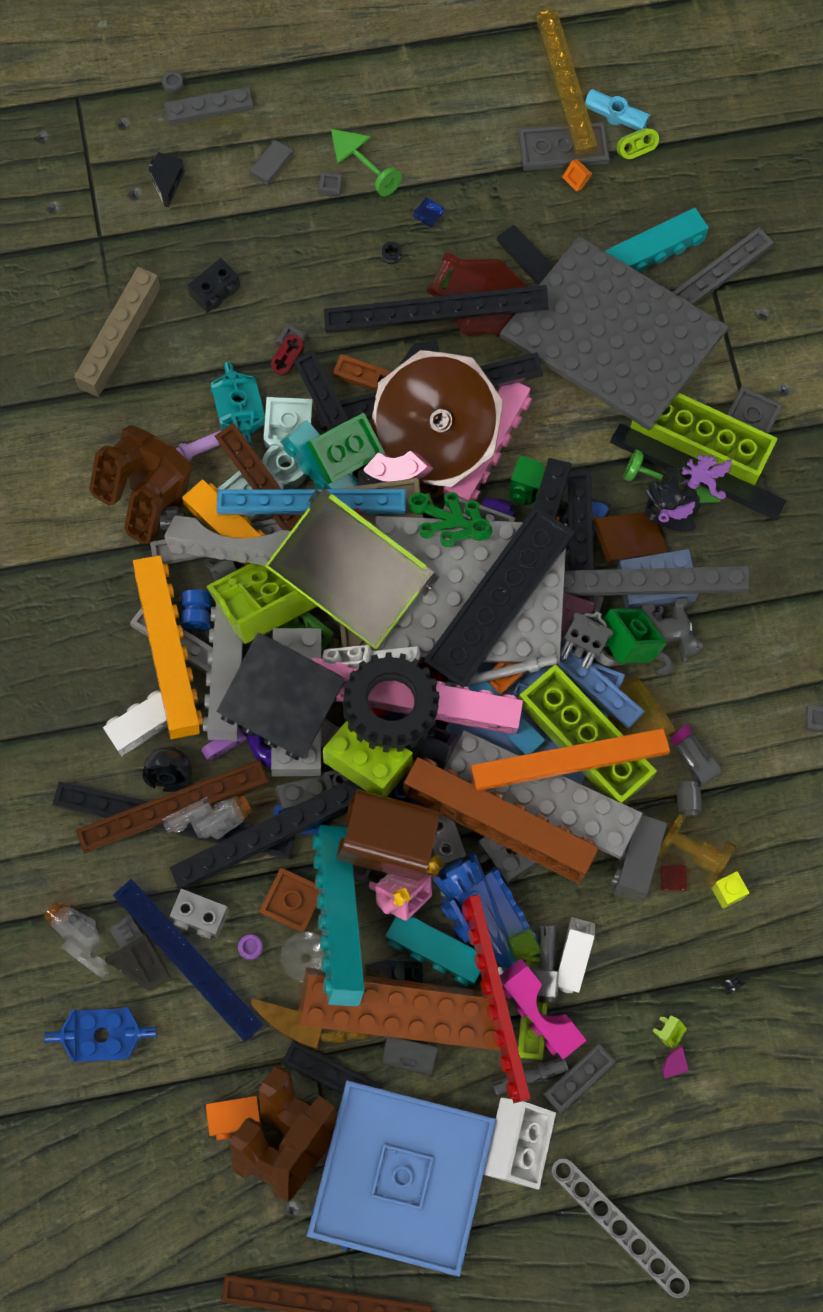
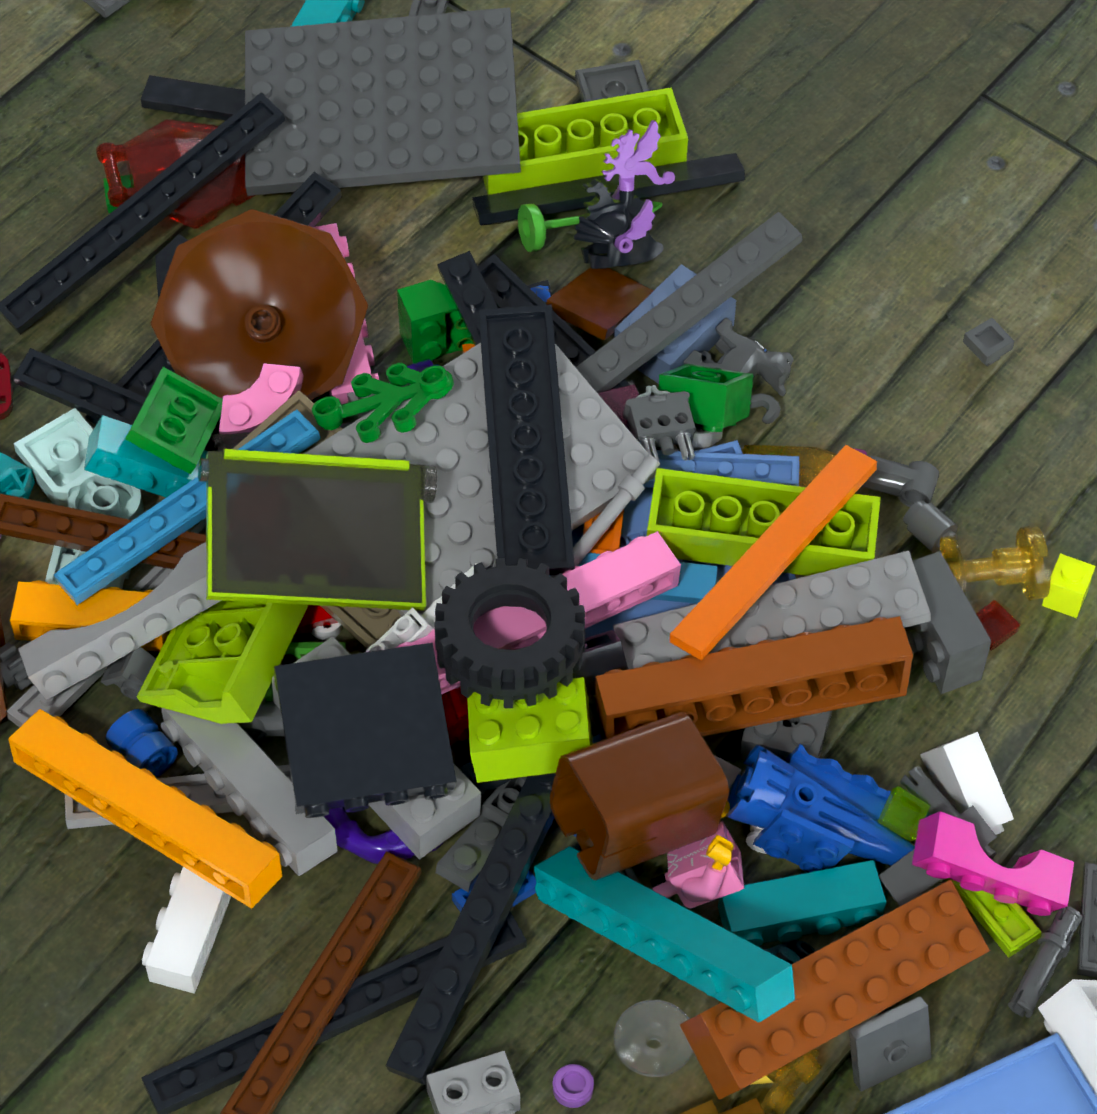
camera: 40 degrees left, 15 degrees down
black cylinder [142,747,192,792] -> none
clear plate [162,795,252,839] -> none
medium lavender beam [201,727,247,761] -> none
dark orange plate [259,868,319,934] -> none
dark orange plate [333,354,392,392] -> none
black bush [382,242,401,264] -> none
clear blue plate [413,197,444,228] -> none
red plate [462,895,530,1104] -> none

